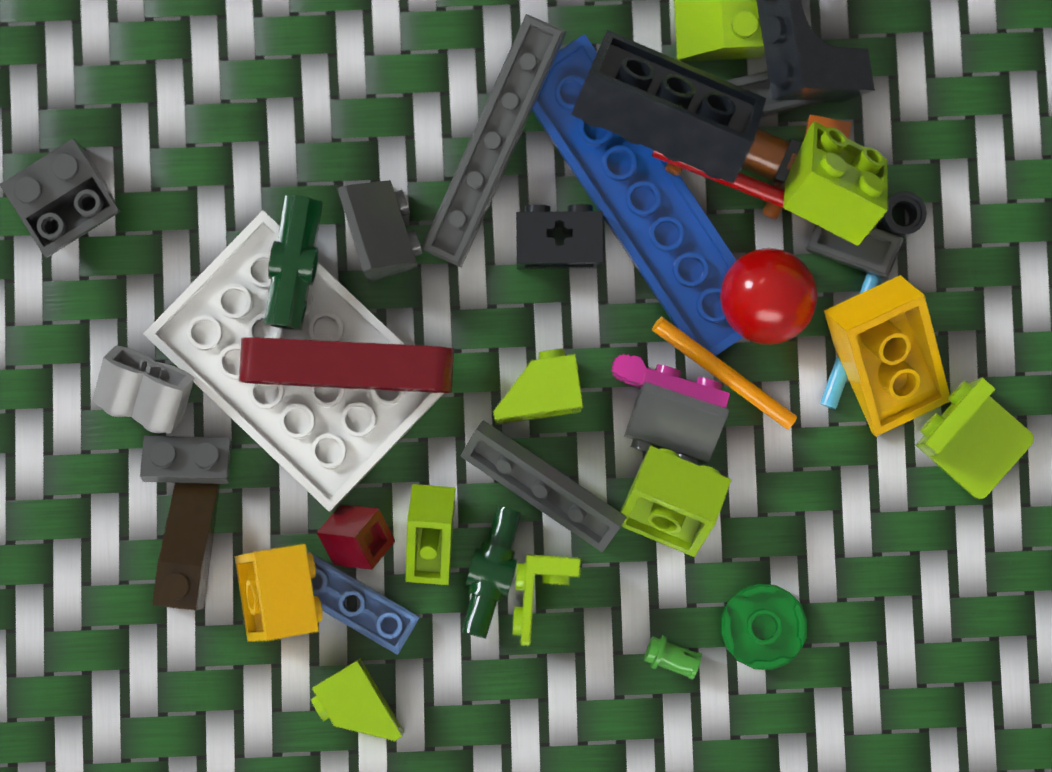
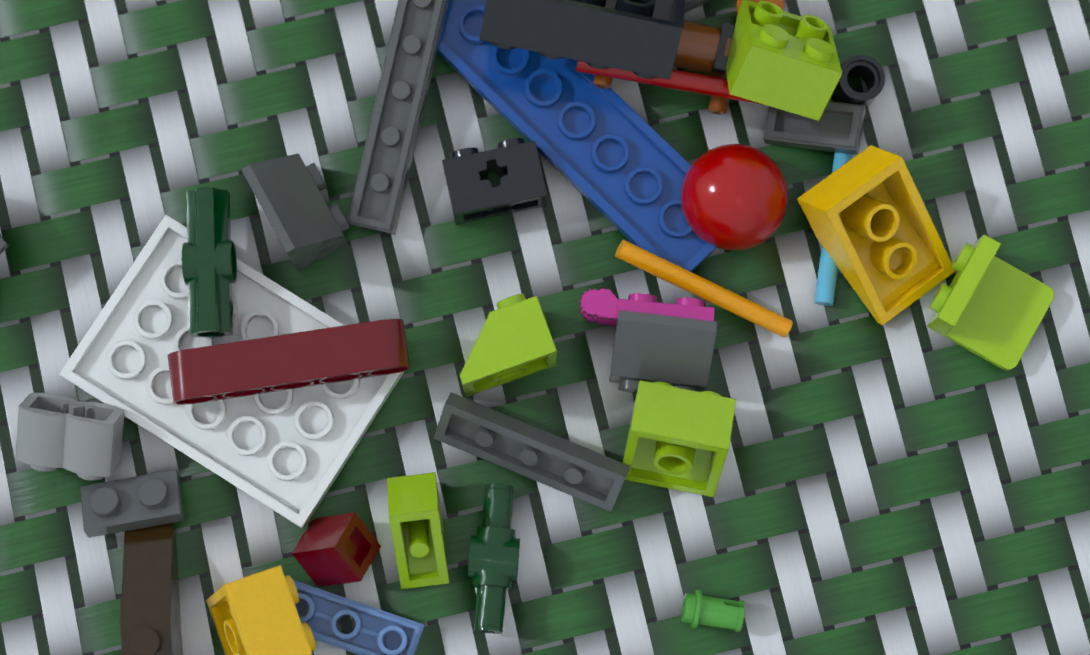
camera: 10 degrees left, 5 degrees down
lime bracket [513,554,580,646] -> none
green tile [720,584,807,670] -> none

